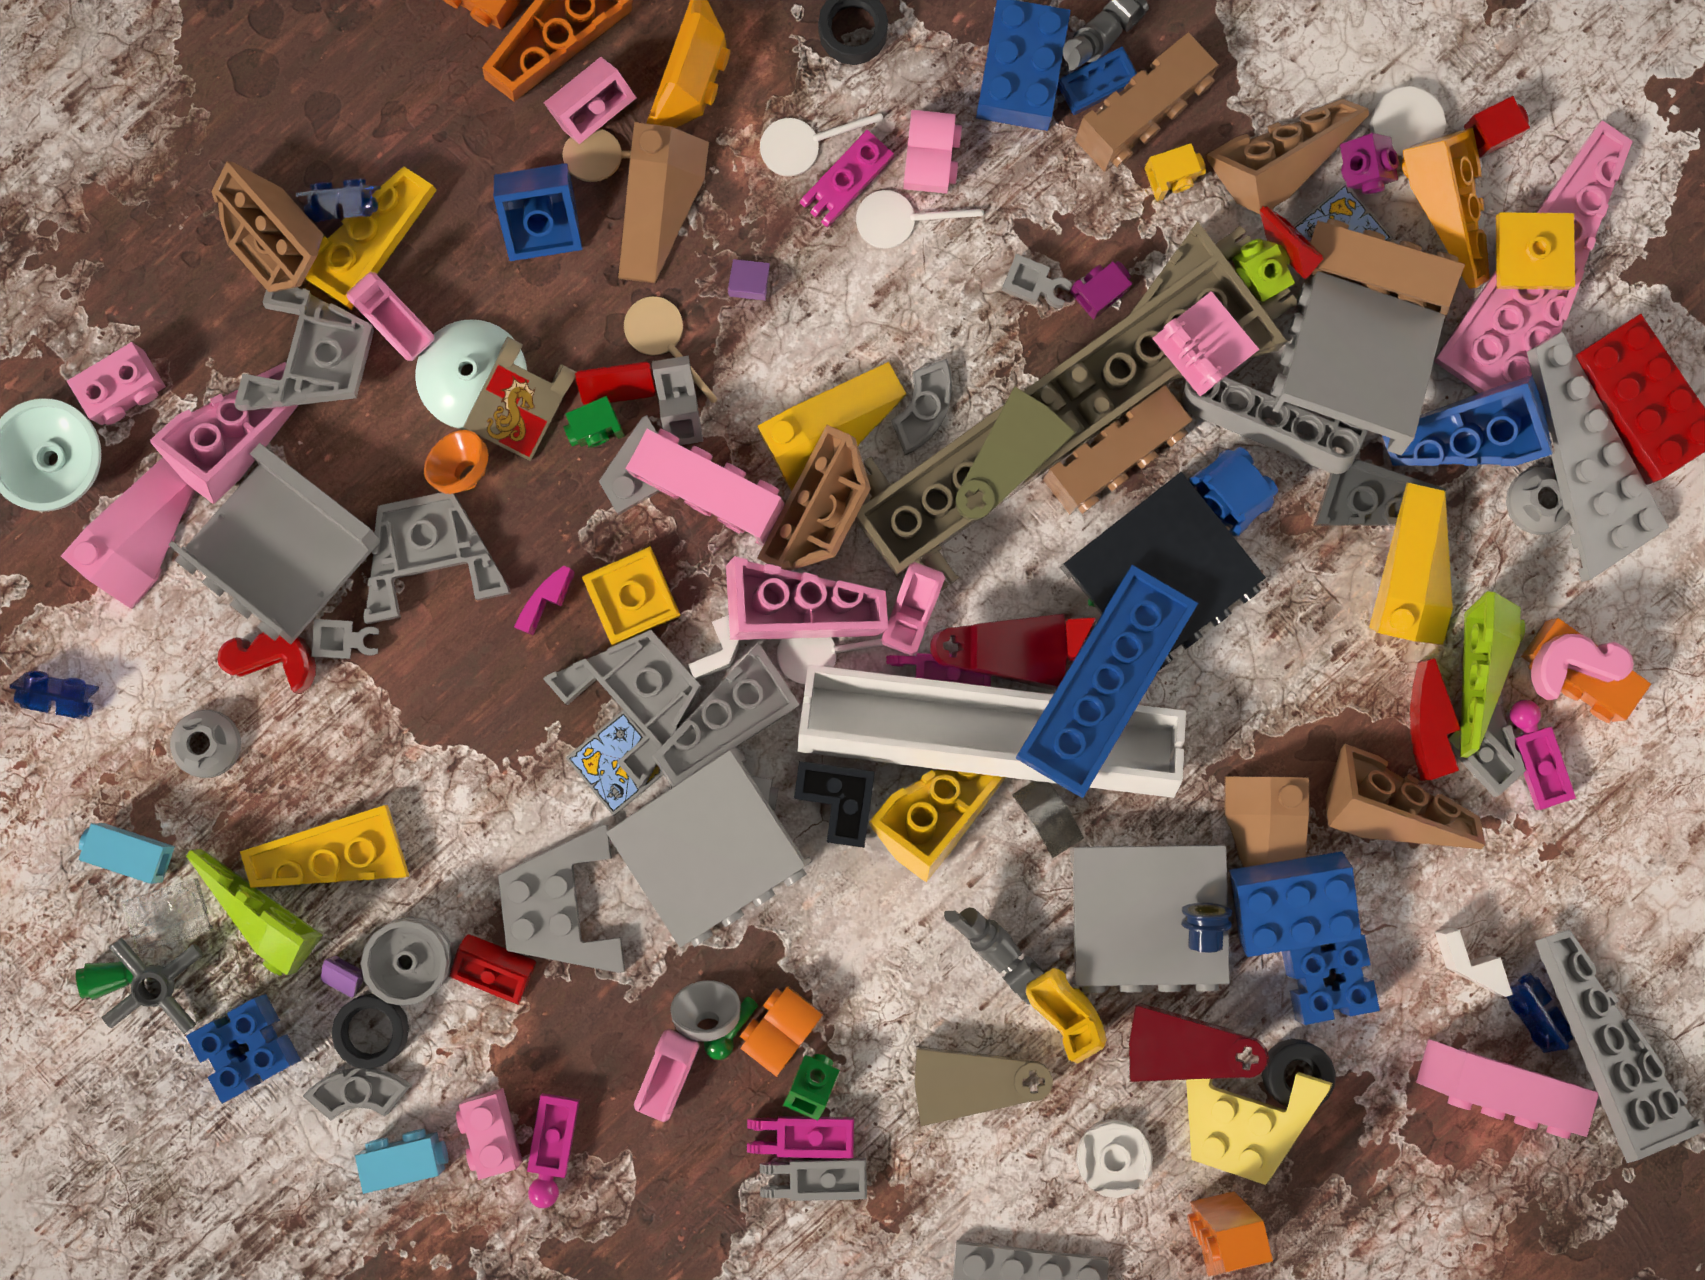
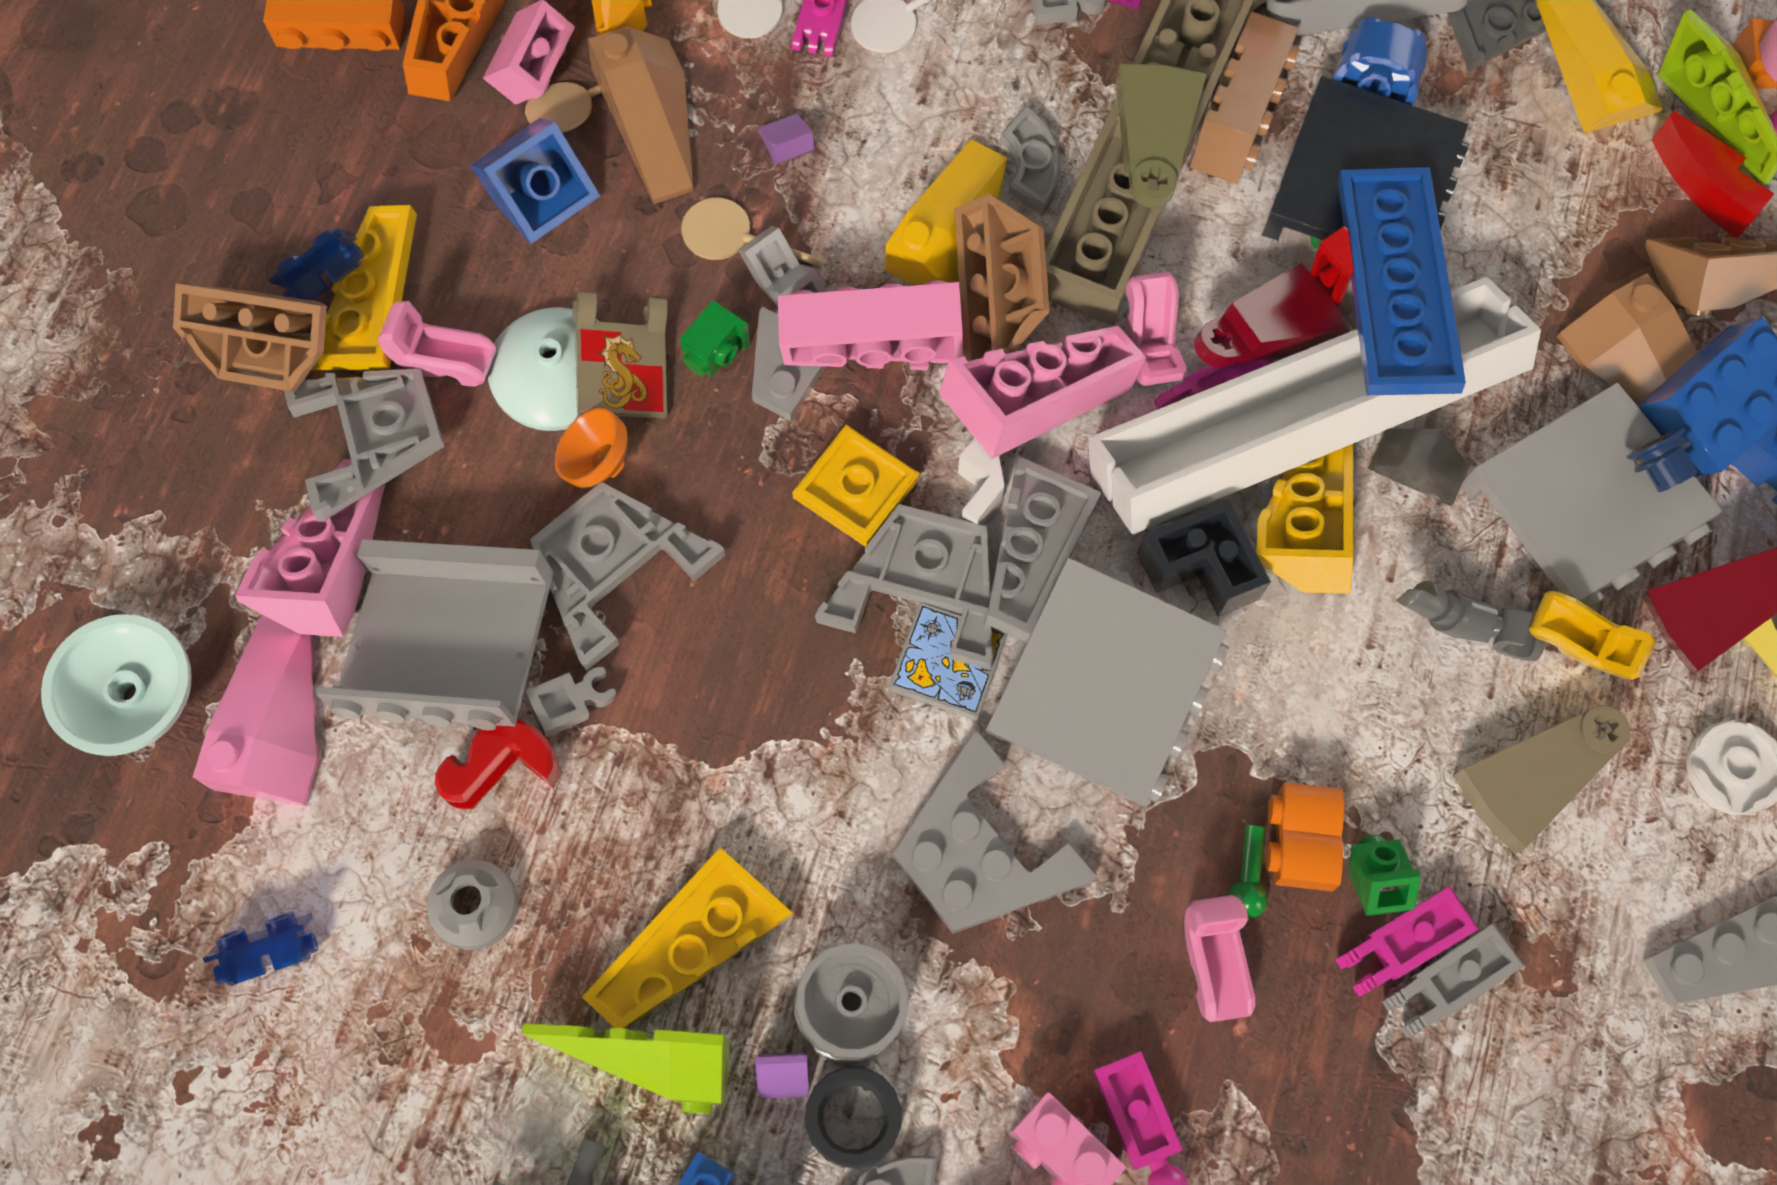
camera: 30 degrees left, 15 degrees down
bright pink brick [67,342,166,425] -> none
medium azure brick [78,823,175,884] -> none
red slope [449,934,536,1005] -> none
dark pink slope [514,566,575,635] -> none
red slope [575,361,656,405] -> none
light grey piece [671,981,741,1041] -> none
white piece [777,637,883,684] -> none

